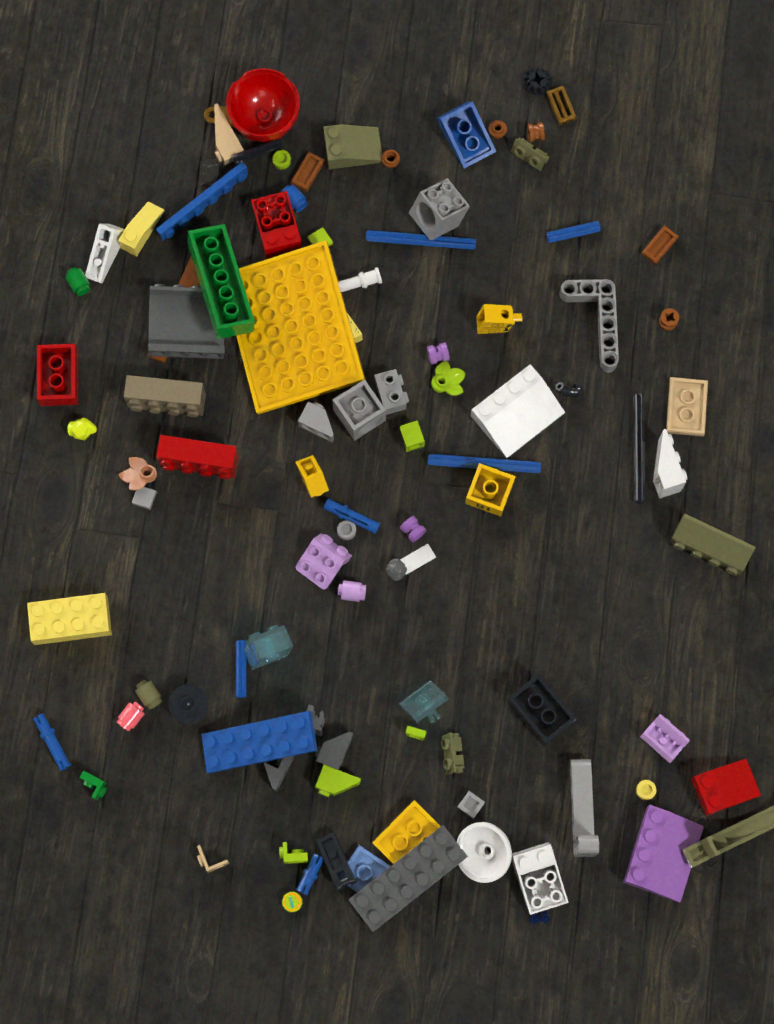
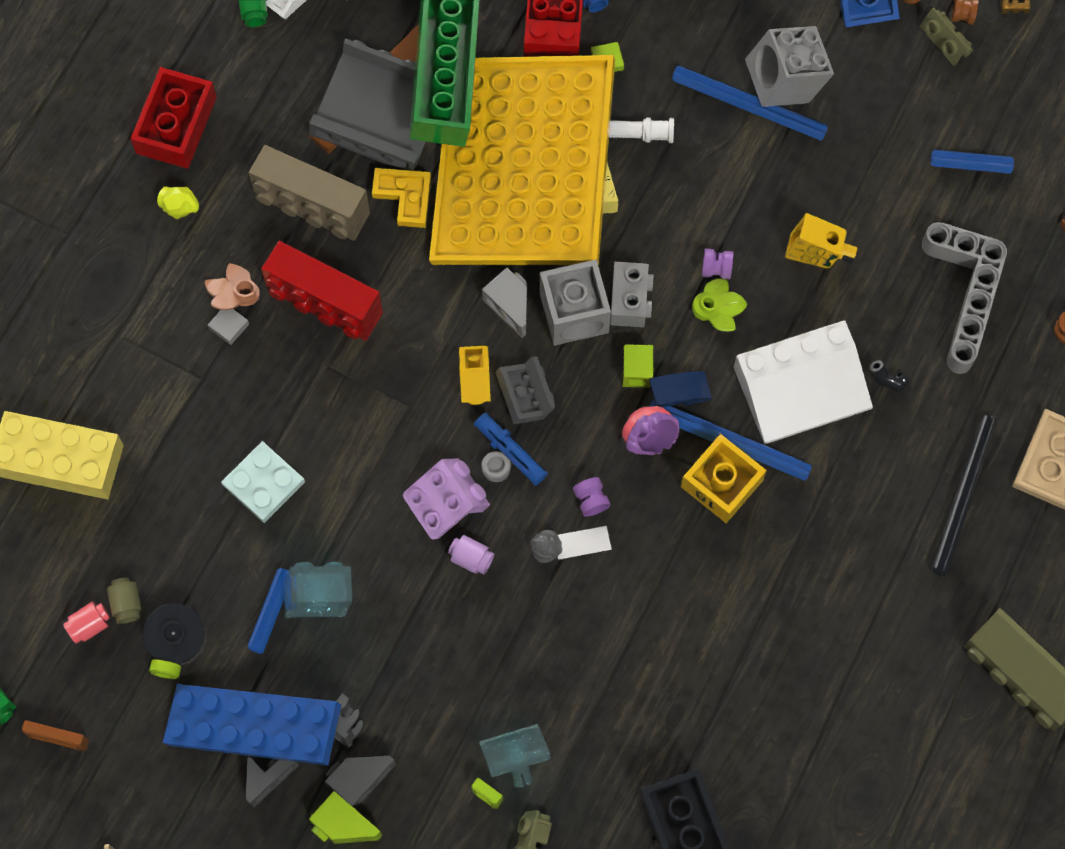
camera: 20 degrees right, 5 degrees down
white slope [653,429,687,499] -> none
none -> dark orange tile [22,720,89,751]
none -> lime tile [149,660,181,679]
none -> light aqua plate [221,441,305,523]
none -> yellow plate [372,168,431,228]
none -> dark grey bracket [495,356,555,424]
none -> medium lavender hair [622,406,680,455]
none -> dark blue slope [649,371,712,407]

